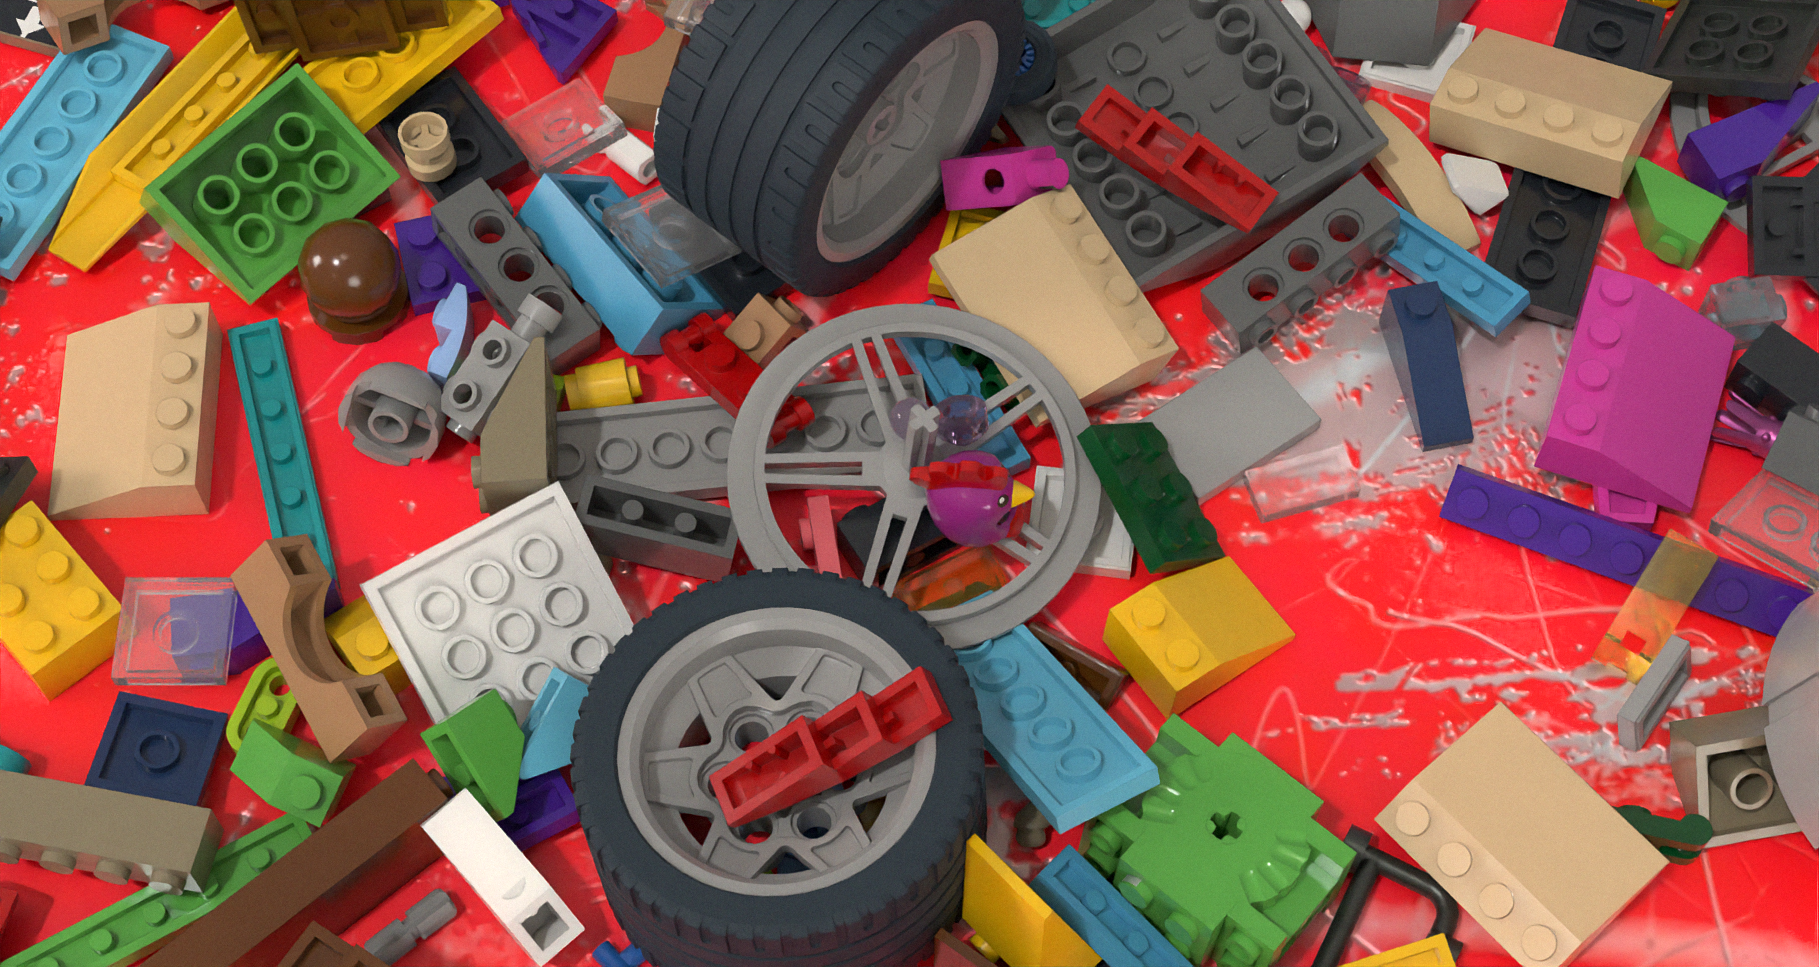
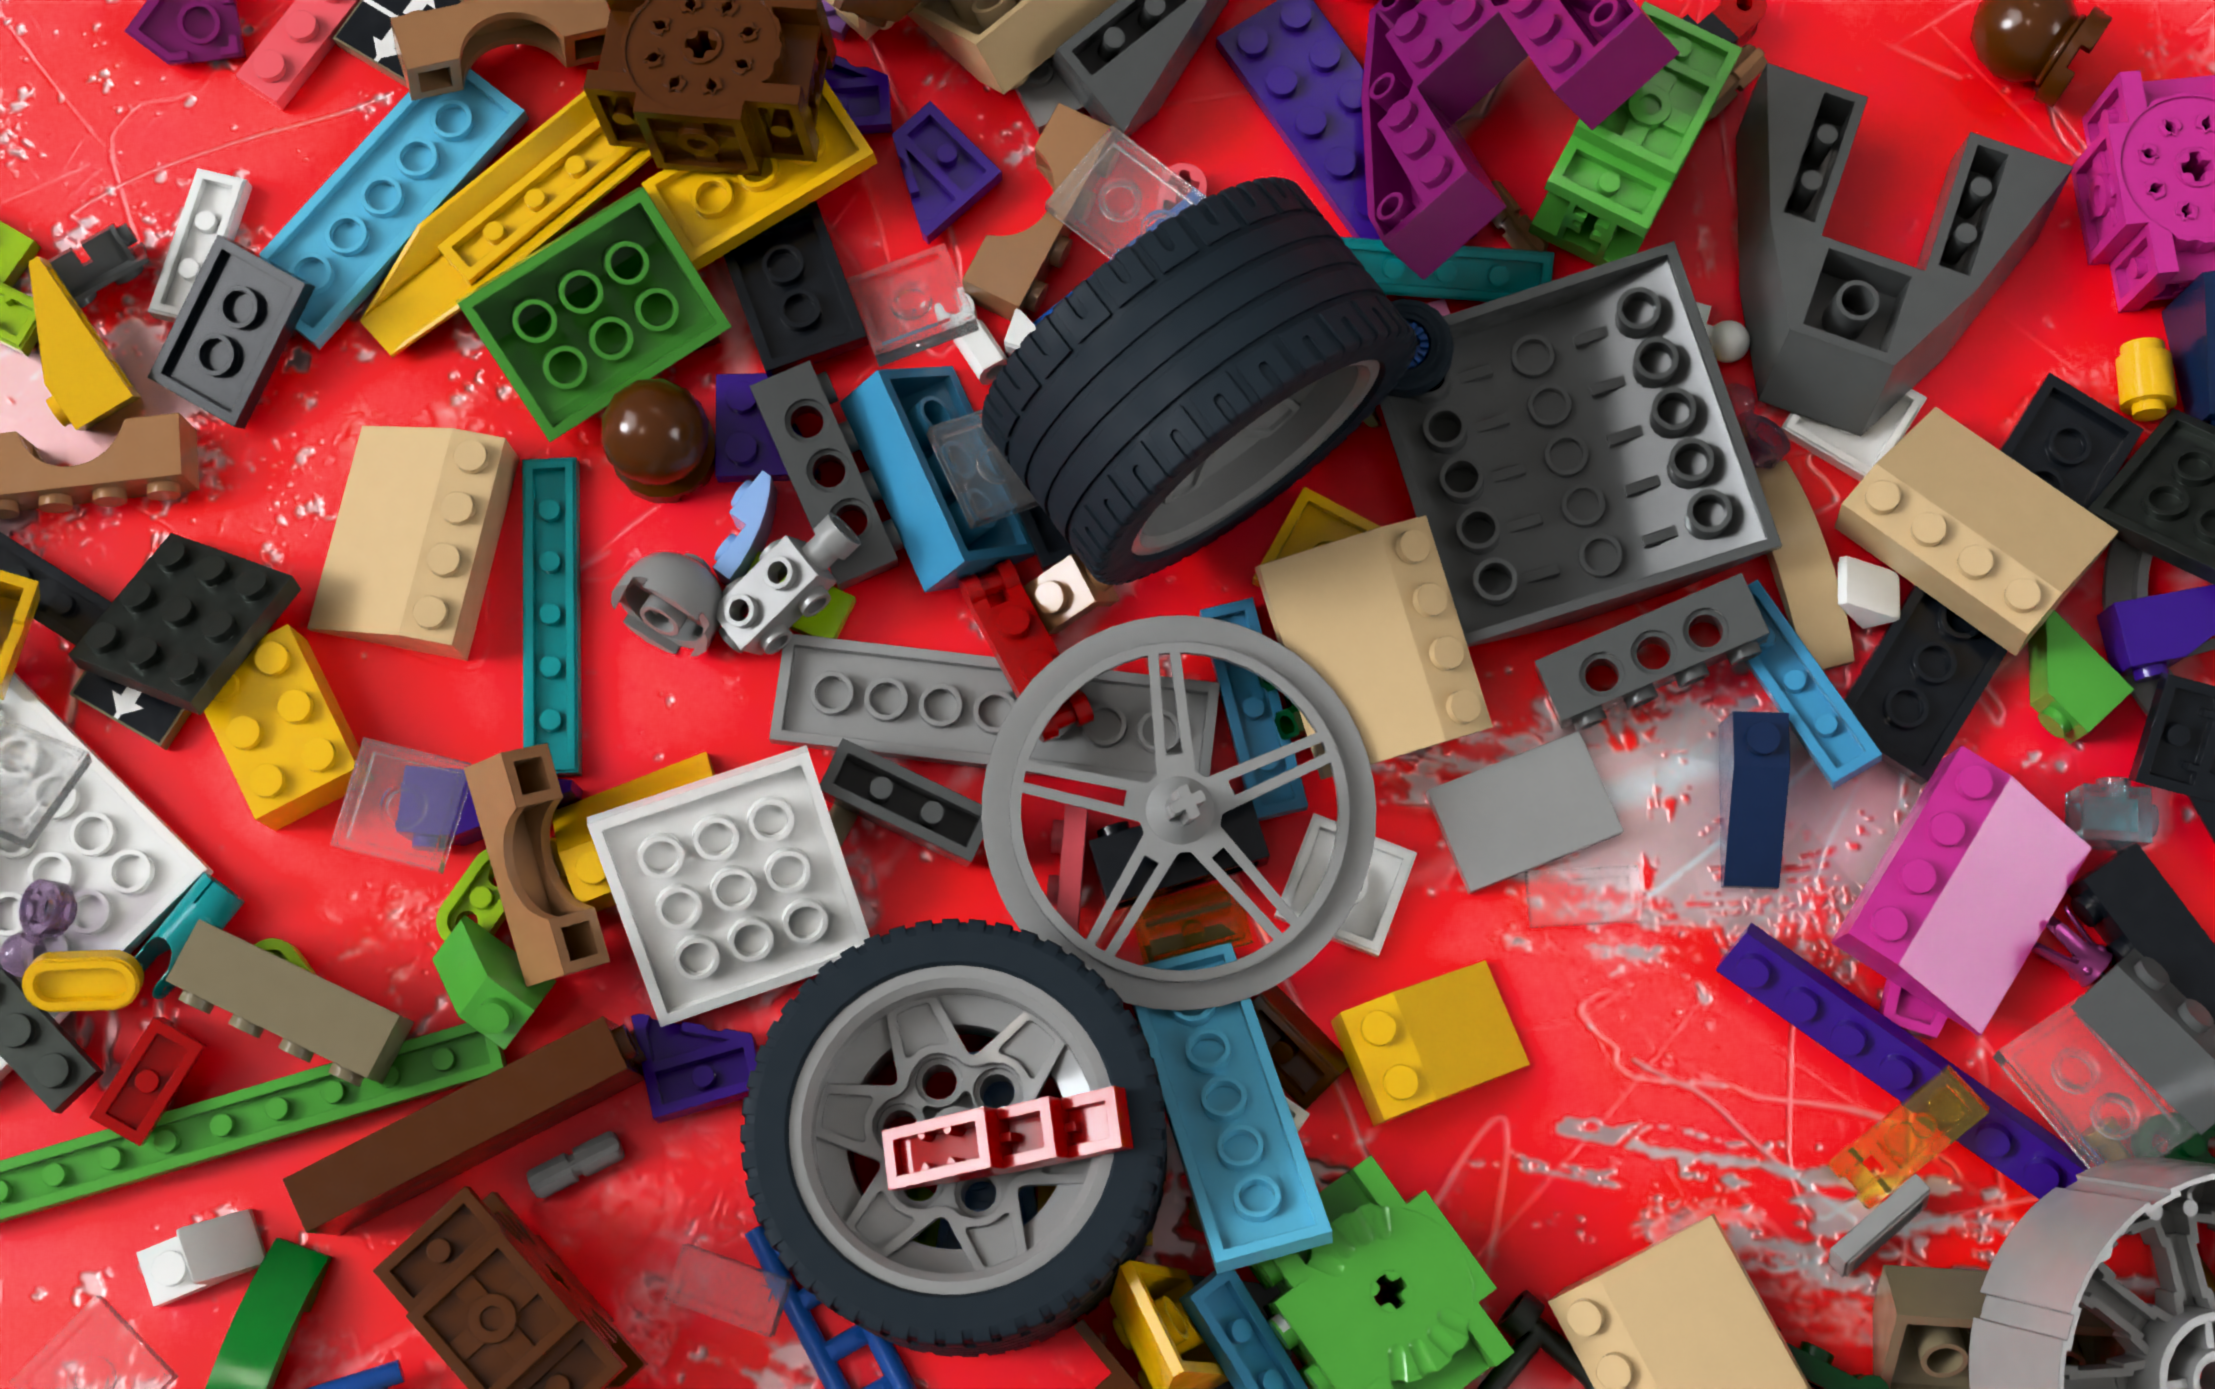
camera: 15 degrees right, 15 degrees up
dark blue plate [84,691,229,807] -> none
tan wheel [398,112,457,182] -> none
bright green slope [420,688,525,822] -> none
white slope [420,788,585,967] -> none
dark tan slope [471,337,558,516] -> none
medium azure slope [519,667,589,780] -> none
yellow brick [564,357,643,411] -> none
clear purple plate [890,395,989,446] -> none
piece [909,450,1035,547] -> none
dark pink torso [940,145,1069,211] -> none
red slope [1075,84,1279,234] -> none
dark green plate [1076,422,1226,574] -> none

